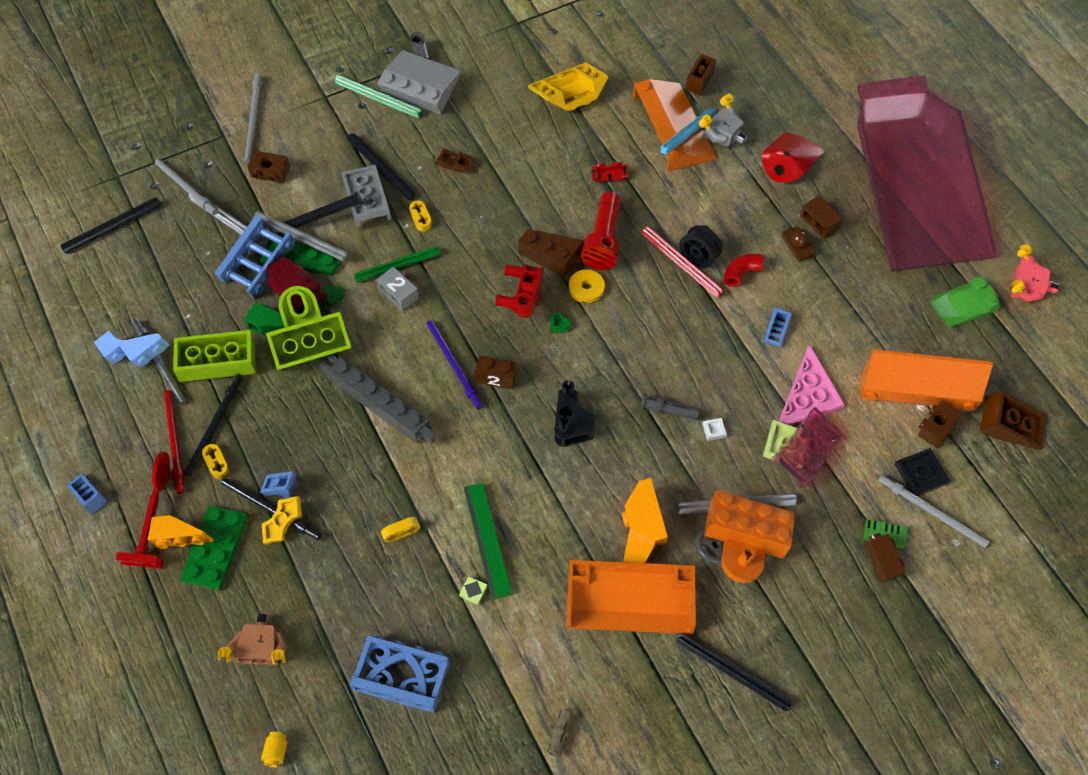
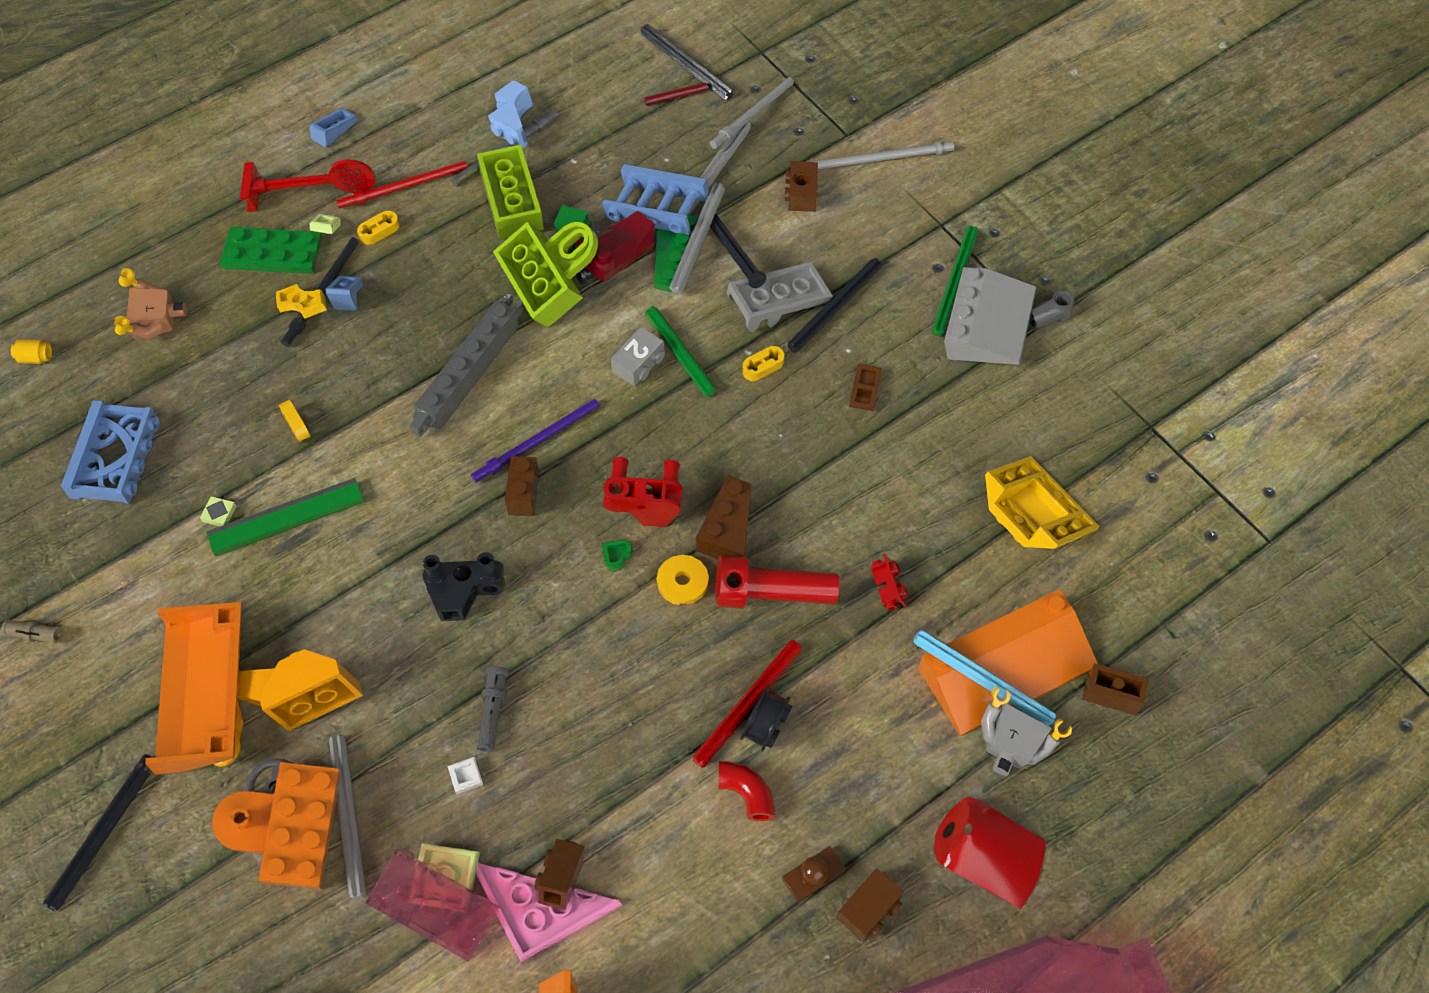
camera: 80 degrees right, 0 degrees up
light orange slope [148,515,213,549] -> none
black bar [184,374,243,477] -> none
green tile [322,285,345,307] -> none
medium blue slope [763,307,792,348] -> none
none -> yellowish green tile [310,214,341,234]
none -> reddish brown brick [534,839,584,910]
none -> dark red bar [644,82,708,106]

